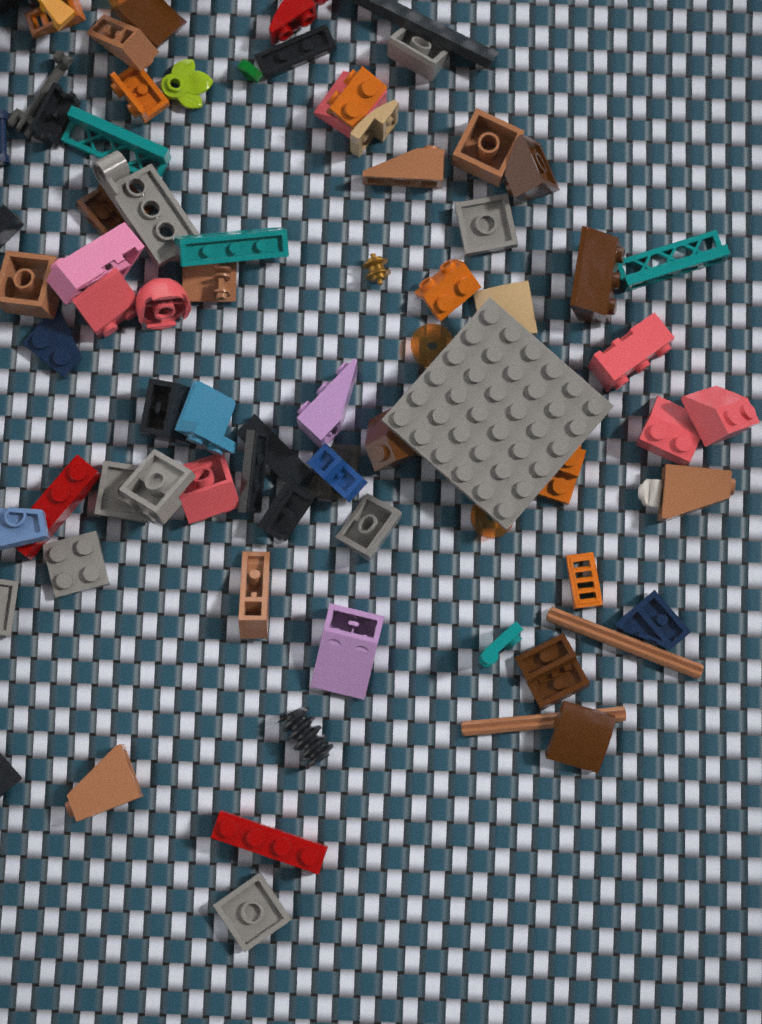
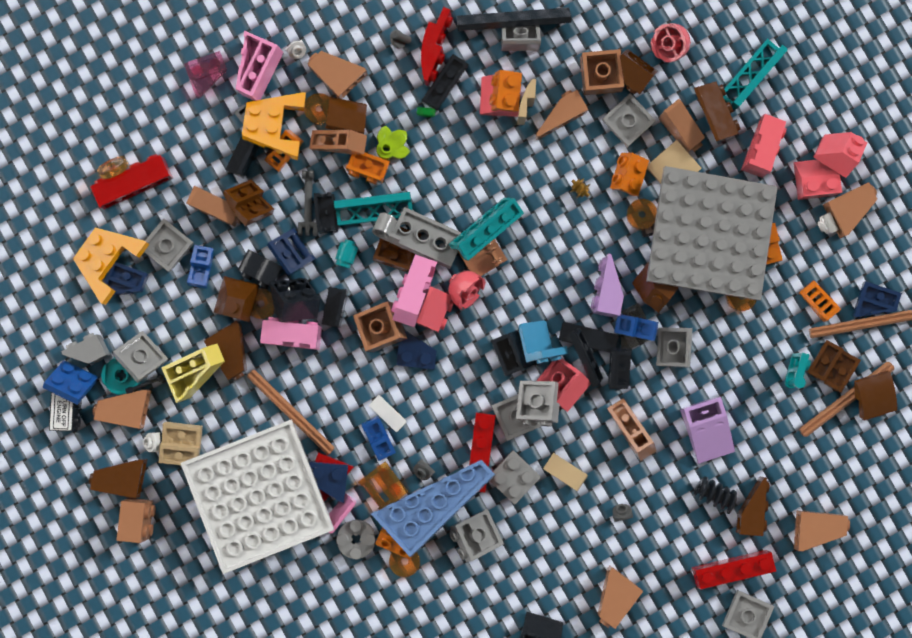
camera: 30 degrees left, 5 degrees up
none -> teal brick [335,239,359,269]
none -> tan slope [543,453,588,491]
none -> dark grey plate [612,504,633,522]
none -> coral cylinder [651,23,691,62]
none -> nougat slope [658,99,705,152]
none -> reddish brown slope [736,476,770,536]
none -> nougat slope [794,510,850,551]

